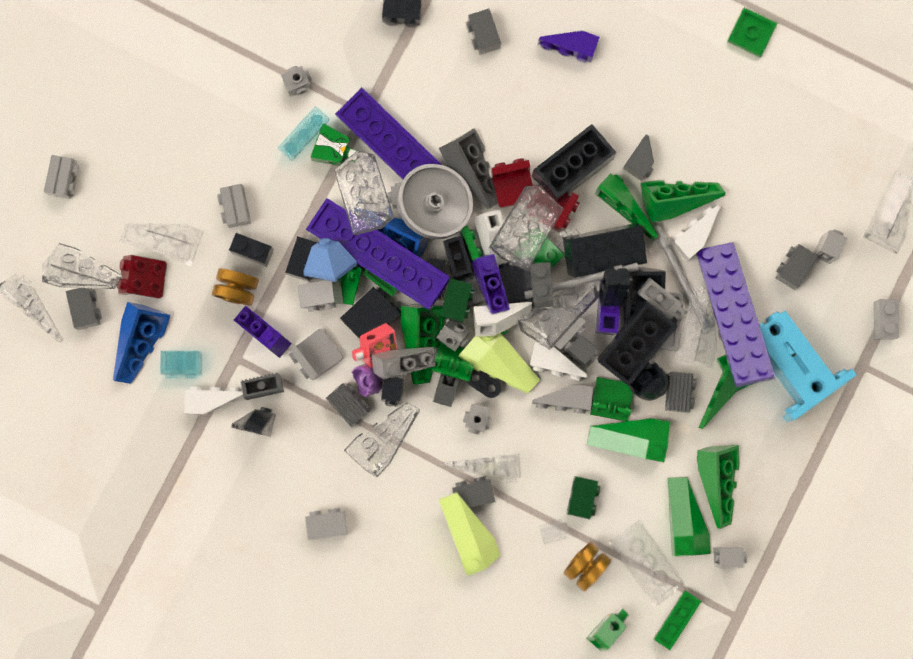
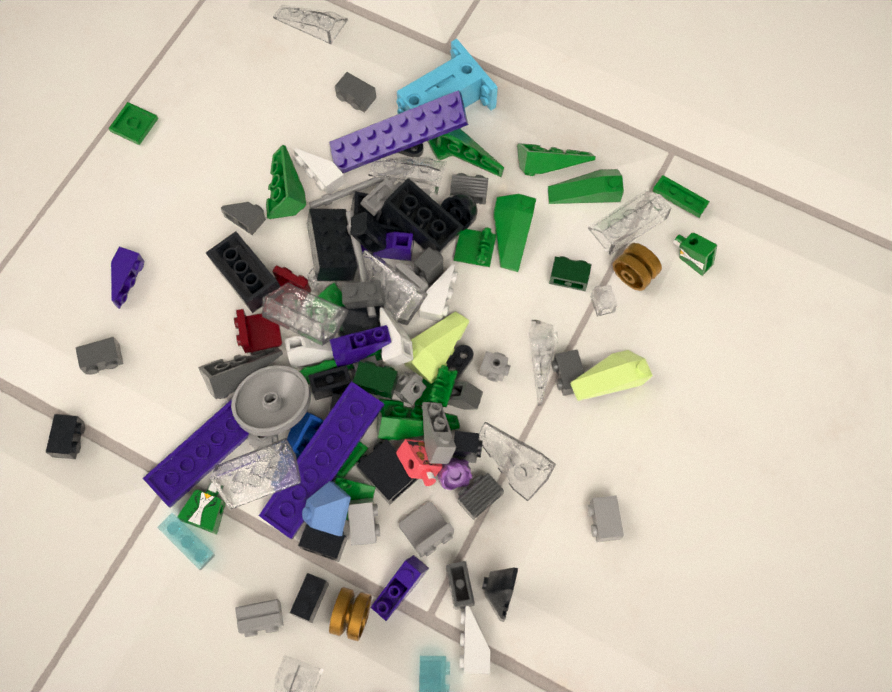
camera: 85 degrees left, 15 degrees down
light grey brick [281,66,312,96] -> none
light grey slope [532,385,593,414] -> none
green wedge [595,173,658,241] -> none
light grey brick [713,547,747,568] -> none
light grey brick [814,229,847,264] -> none
light grey brick [874,299,899,340] -> none

